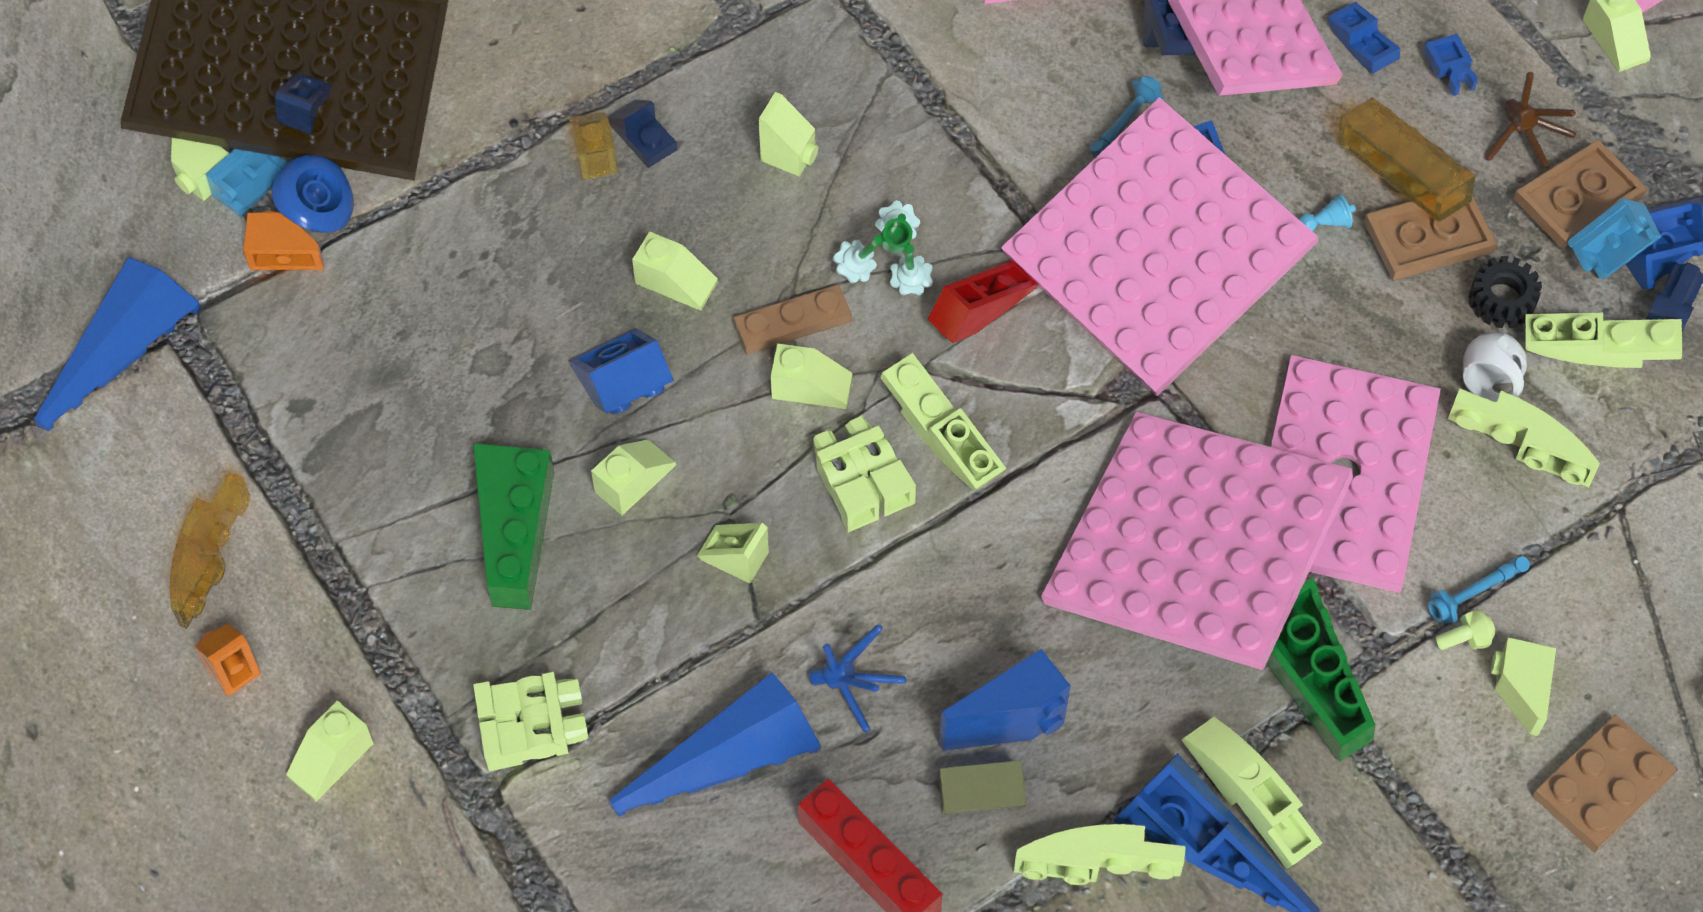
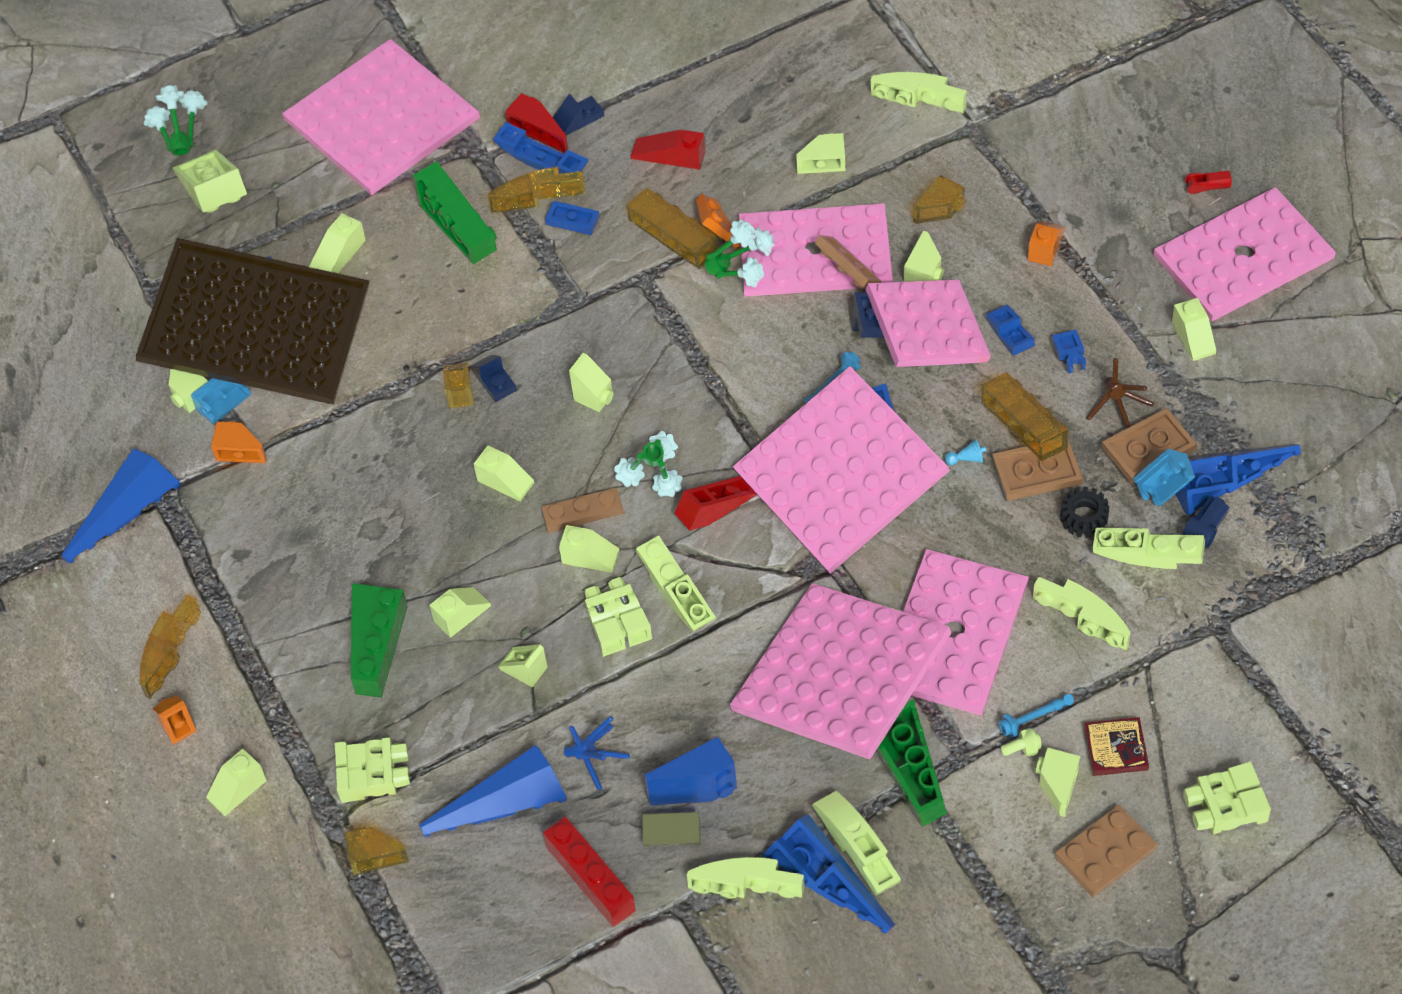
camera: 10 degrees right, 5 degrees down
blue hat [272,155,354,233] -> none
dark blue slope [275,72,332,133] -> none
blue slope [569,328,674,414] -> none
white helmet [1463,332,1527,402] -> none
none -> clear yellow slope [344,827,409,875]
none -> tile [1084,717,1149,776]

